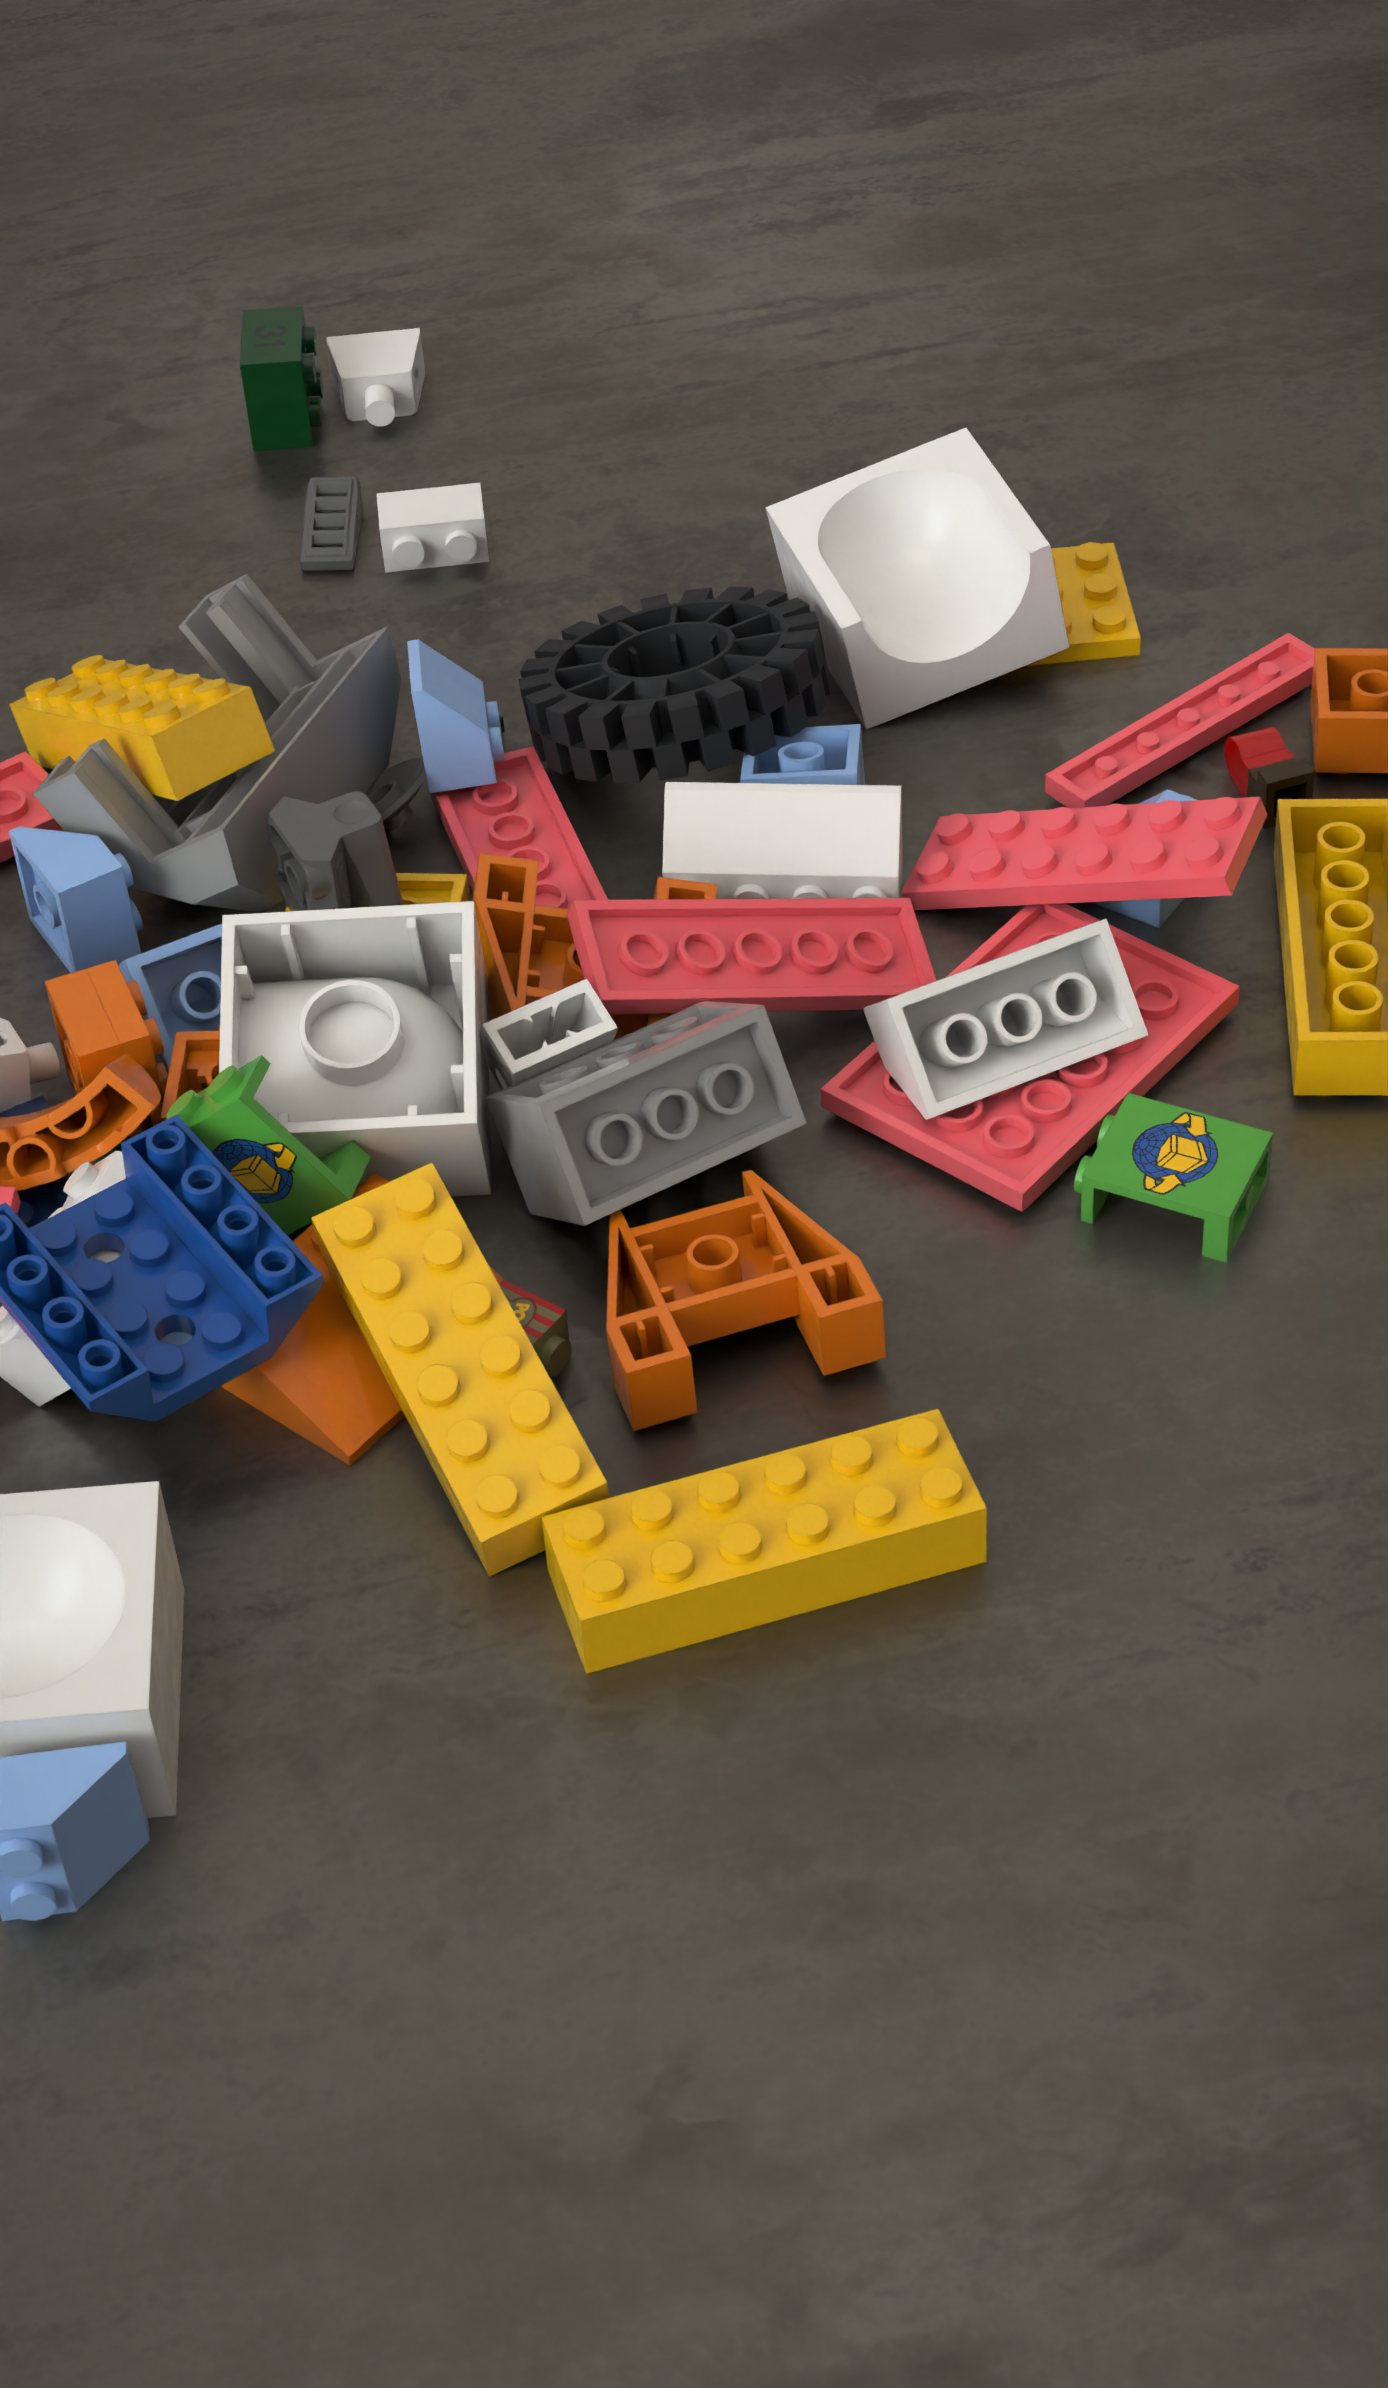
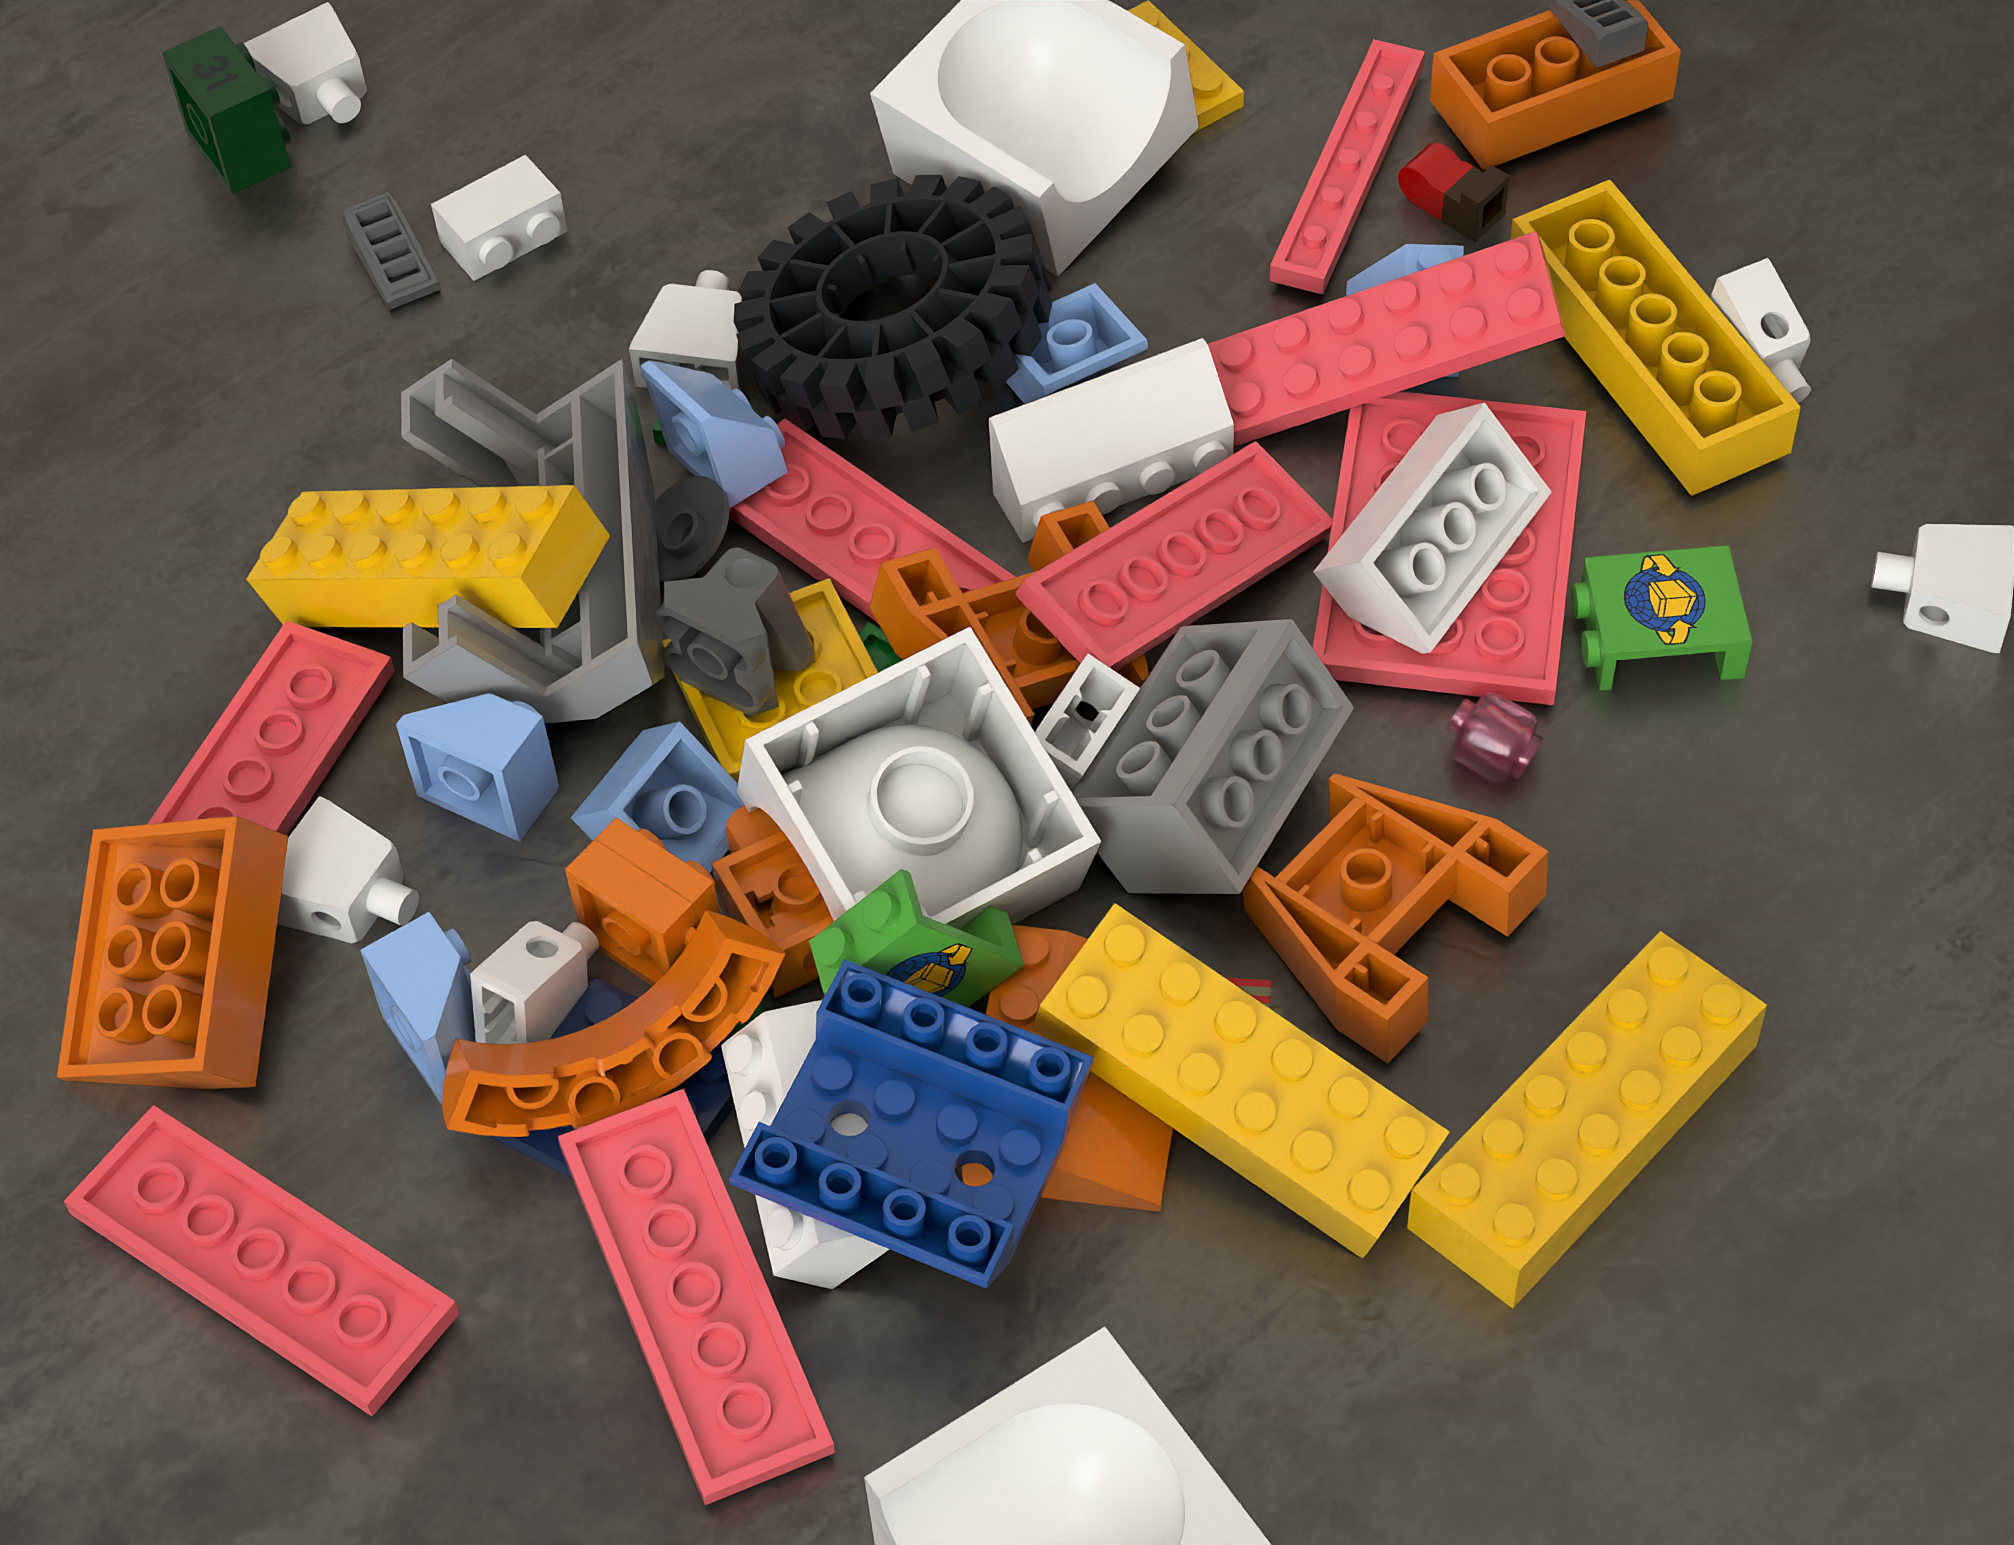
camera: 30 degrees left, 10 degrees up
none -> white torso [629,270,745,392]
none -> clear pink head [1446,692,1544,783]

